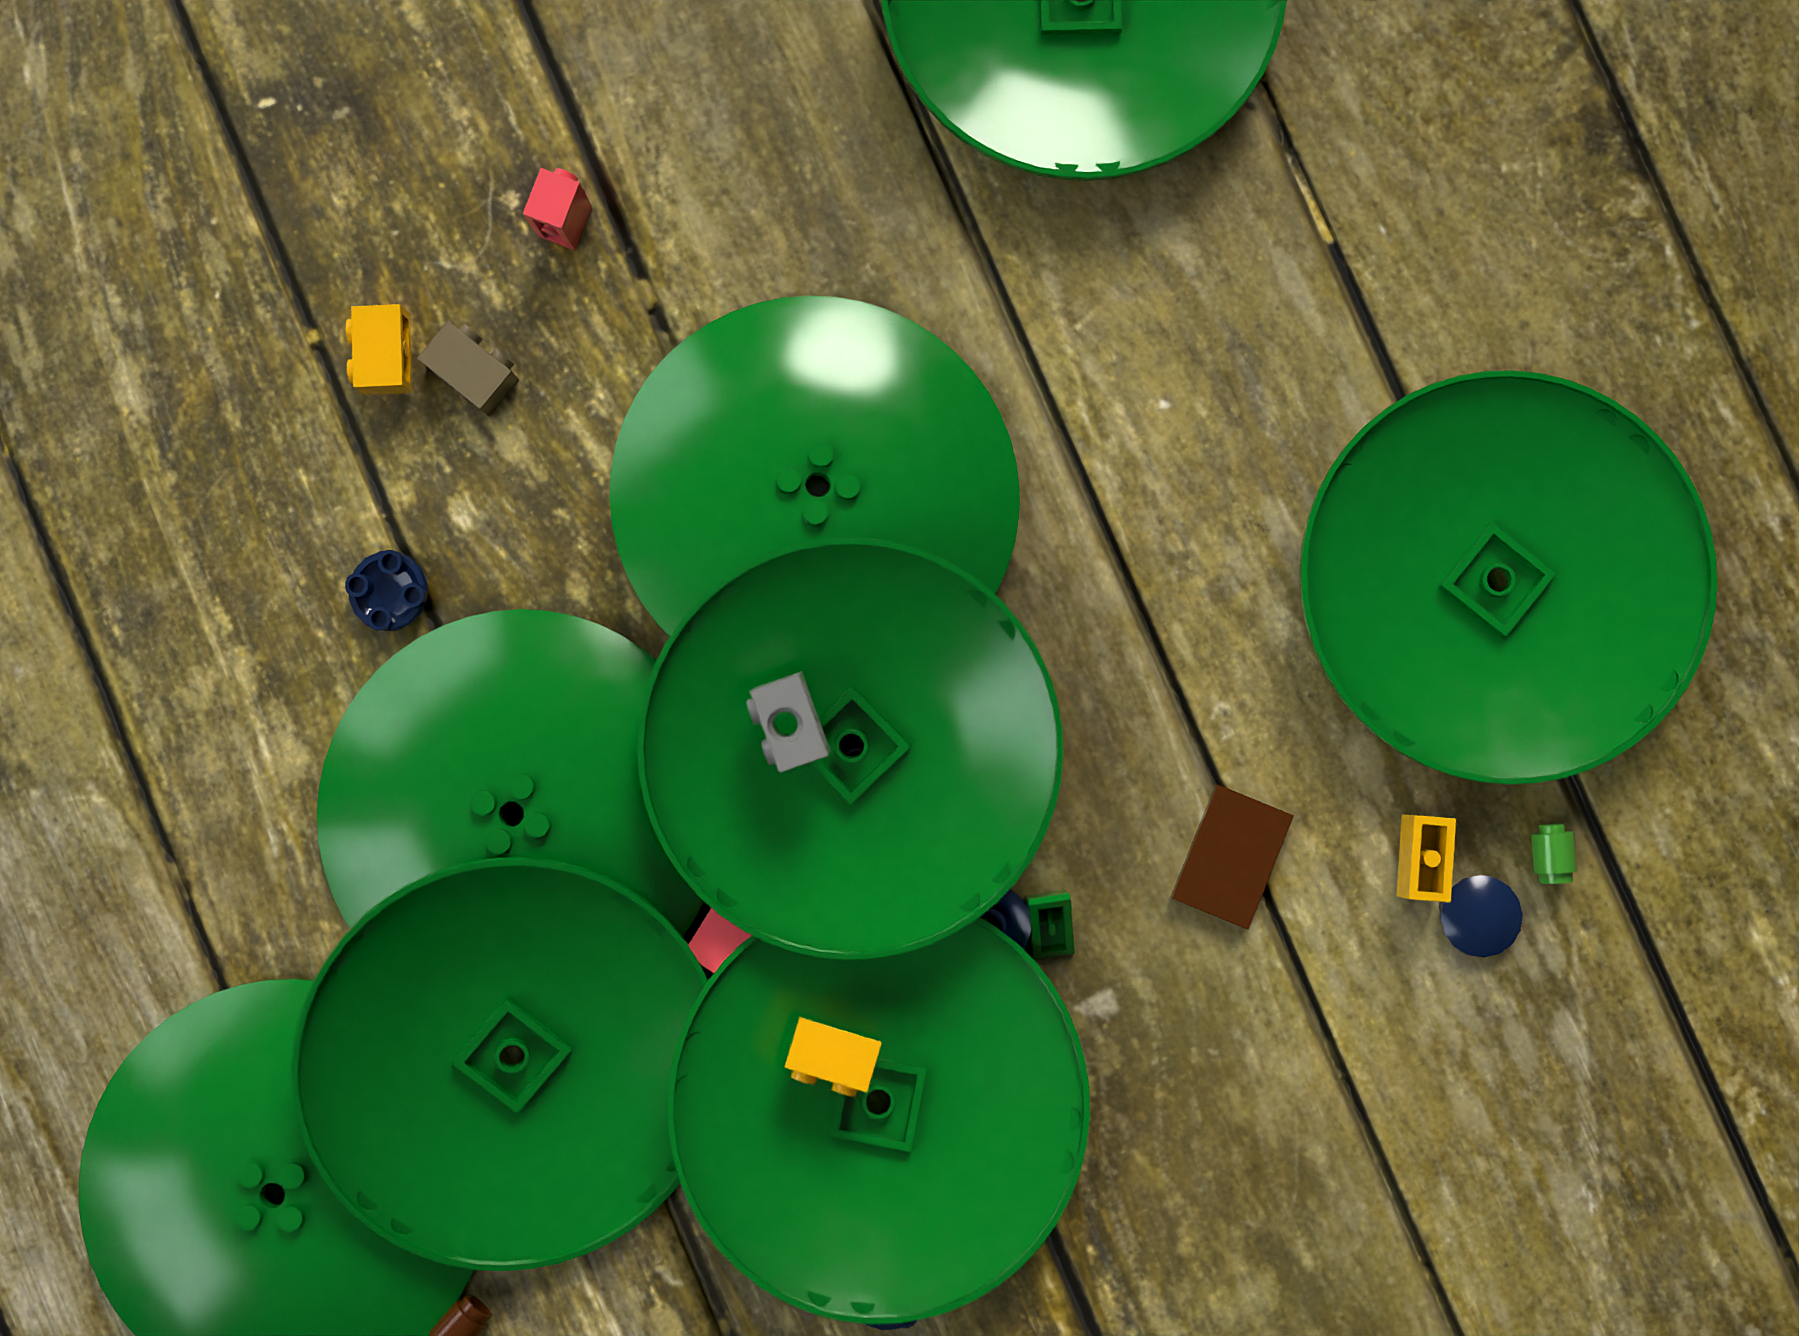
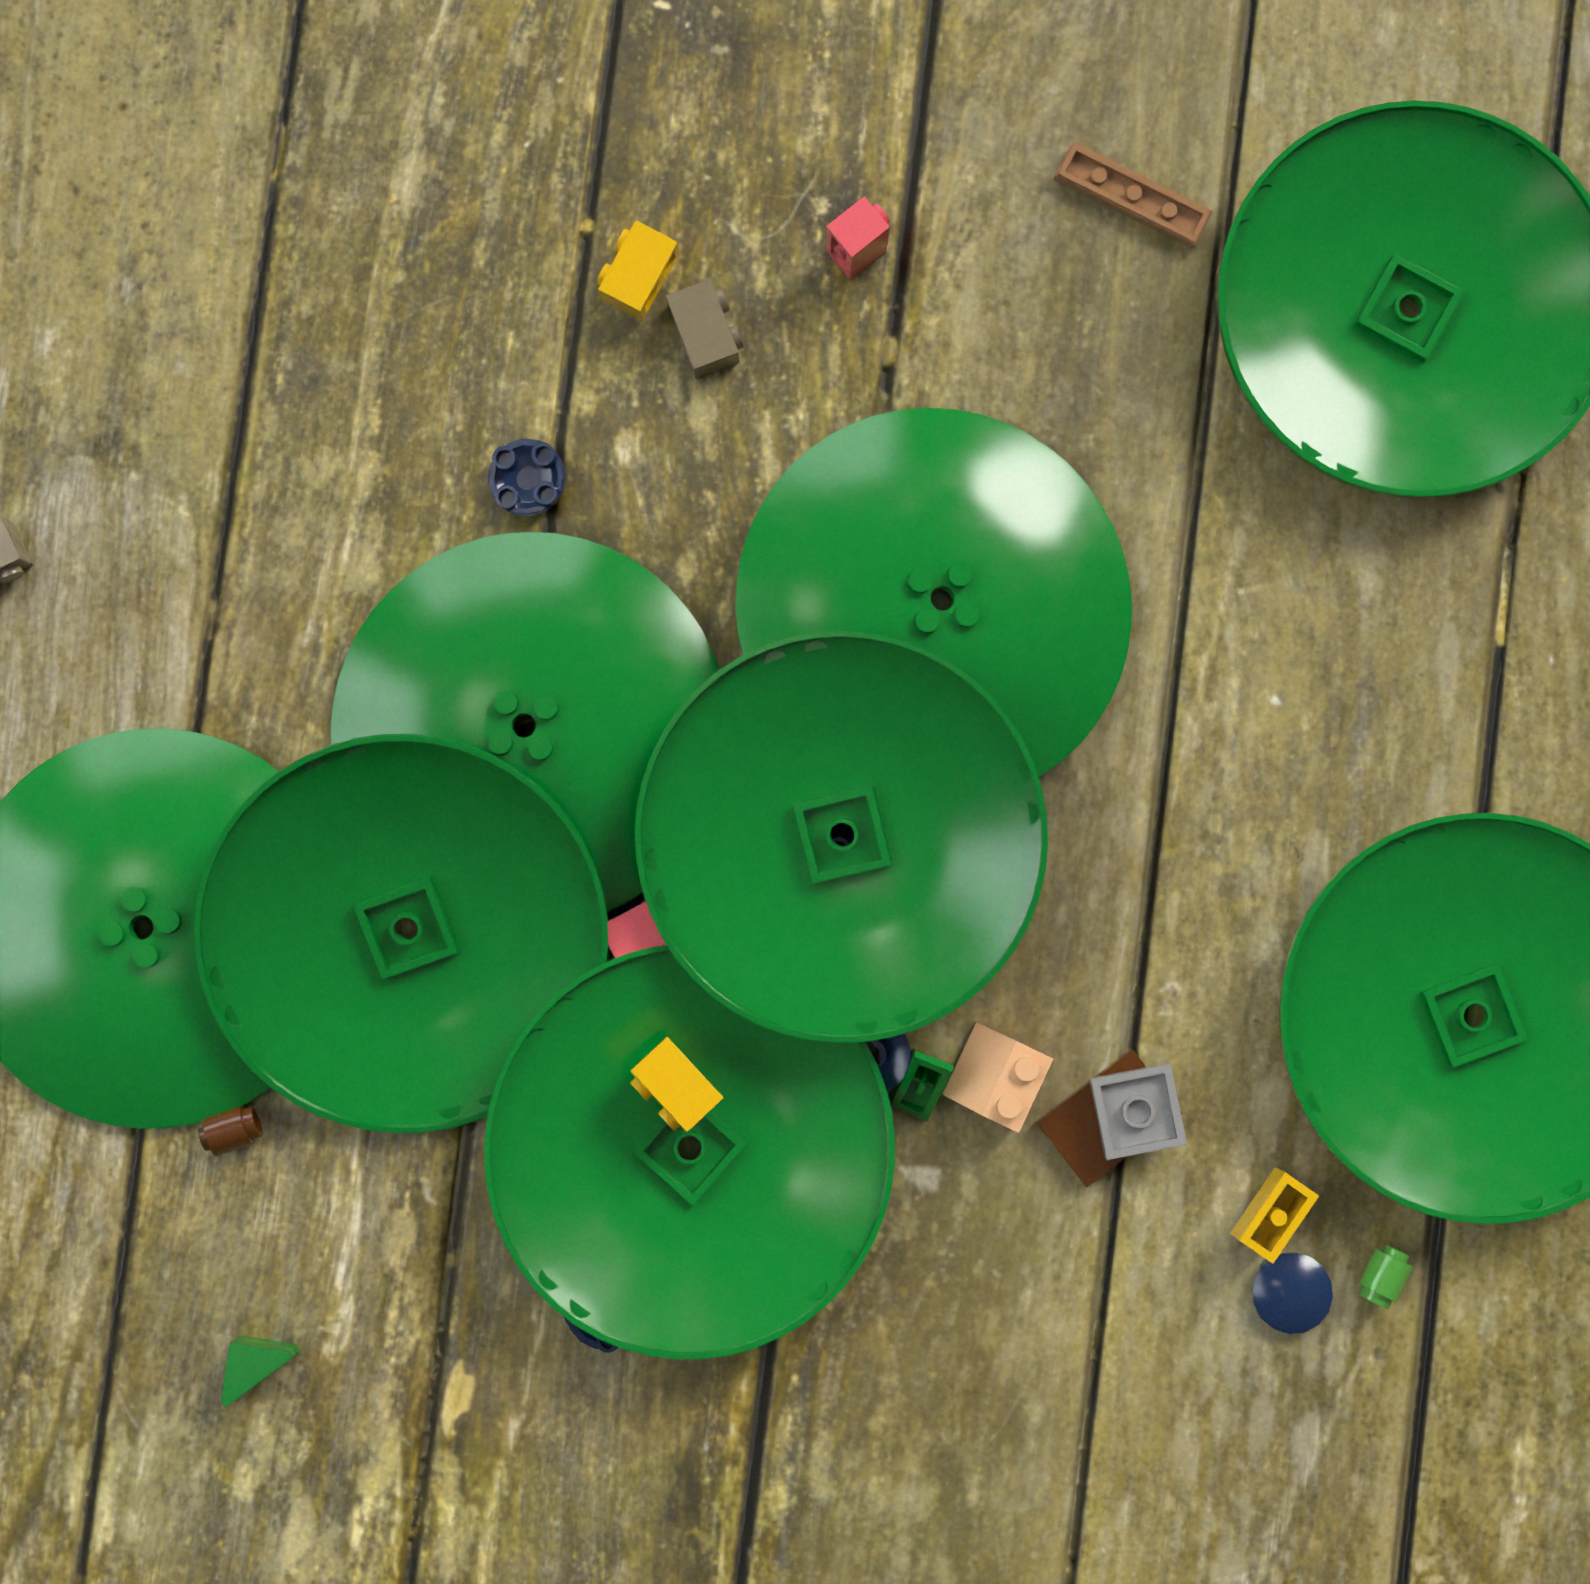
camera: 30 degrees right, 0 degrees up
light grey brick [747,671,830,773] -> none
none -> light nougat slope [942,1022,1053,1133]
none -> medium nougat tile [1053,141,1213,249]
none -> light grey plate [1089,1063,1187,1160]

